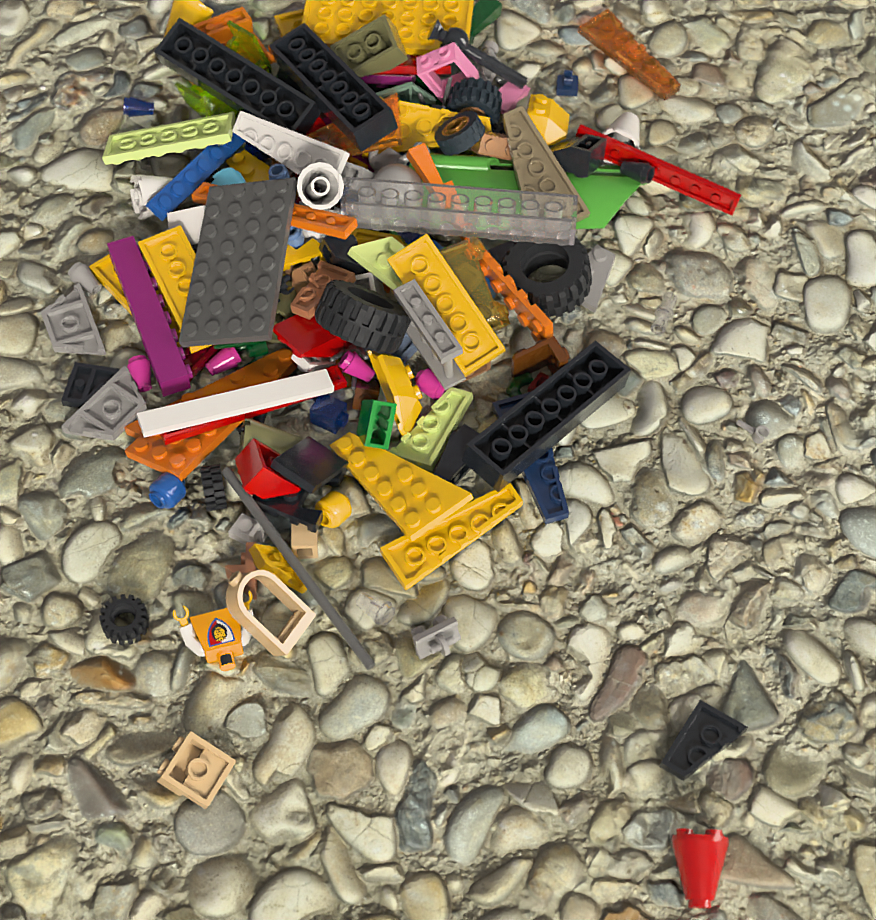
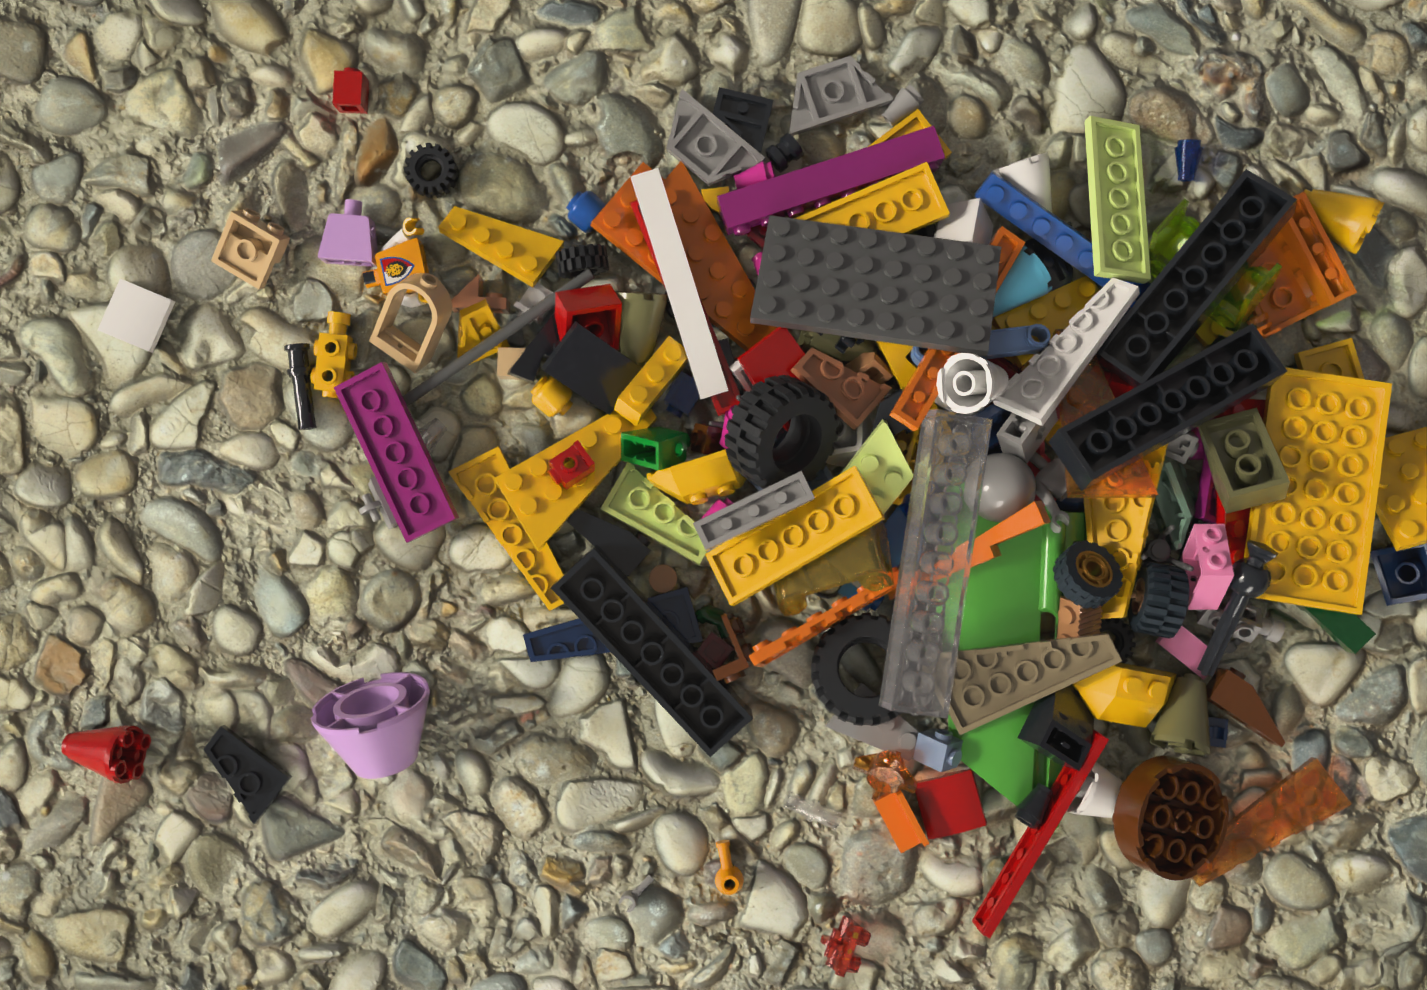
camera: 90 degrees right, 30 degrees up
none -> white slope [98,279,175,353]
none -> black pin [284,343,317,430]
none -> yellow brick [311,311,358,398]
none -> lavender cone [311,672,430,779]
none -> lavender torso [318,199,378,267]
none -> red brick [332,67,369,114]
none -> magenta plate [334,362,459,543]
none -> yellow wing [438,206,564,288]
none -> red brick [548,440,595,490]
none -> yellow brick [614,336,688,427]
none -> medium nougat tile [649,564,677,593]
none -> yellow tile [701,186,729,215]
none -> light orange bar [715,840,744,895]
none -> black wheel [765,133,804,173]
none -> clear red hips [820,915,871,977]
none -> clear orange piece [852,750,917,801]
none -> orange panel [873,787,929,853]
none -> sand blue brick [913,728,963,772]
none -> red slope [913,769,987,840]
none -> reddish brown brick [1112,755,1229,881]
none -> olive cone [1150,673,1211,756]
none -> reddish brown slope [1206,667,1285,747]

